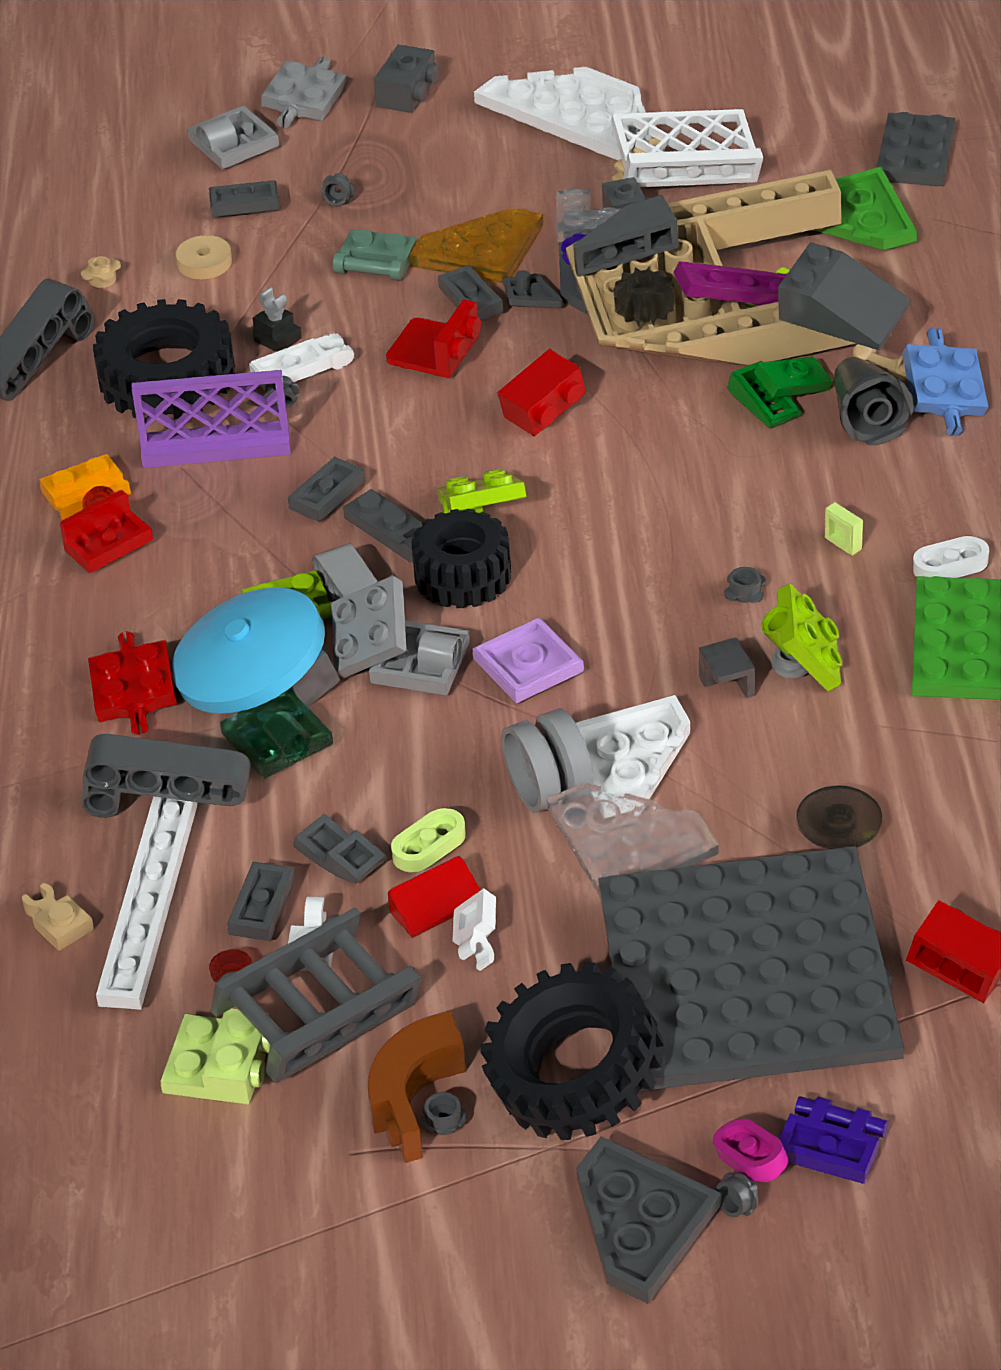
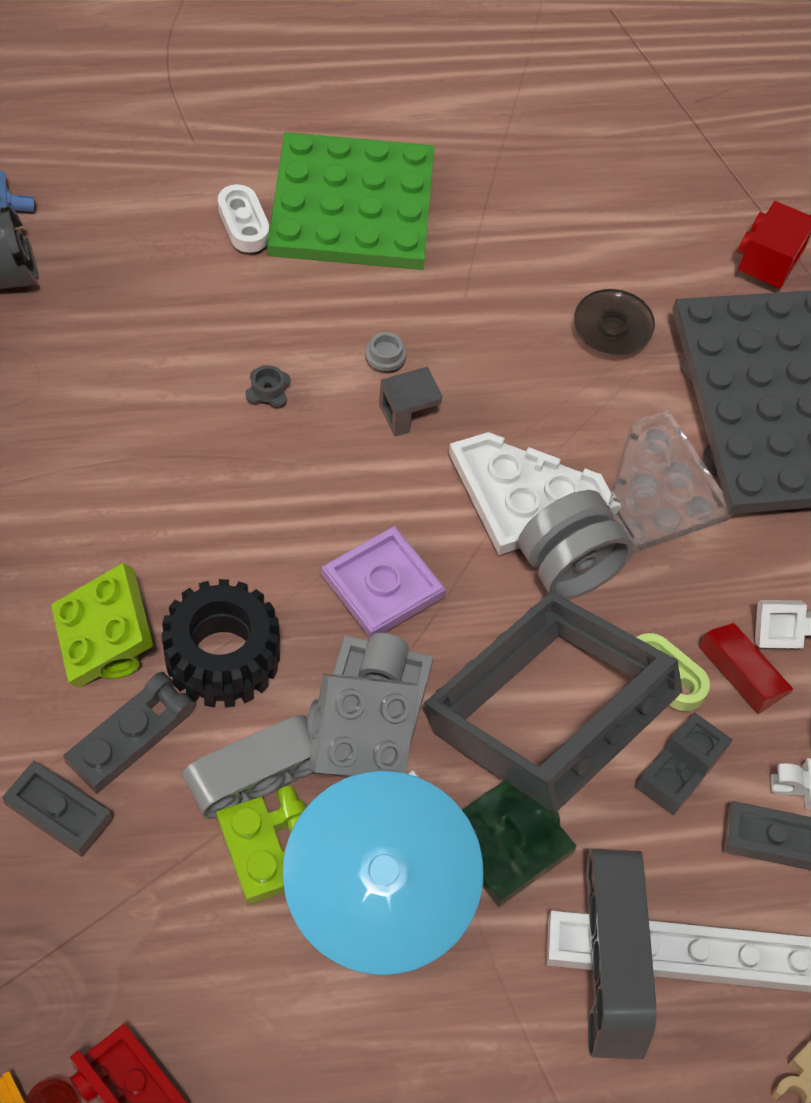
camera: 100 degrees left, 15 degrees up
red plate [88,631,177,735] -> none
lime plate [761,583,842,691] -> none
yellowish green tile [825,502,863,556] -> none
none -> dark grey window [424,591,683,814]

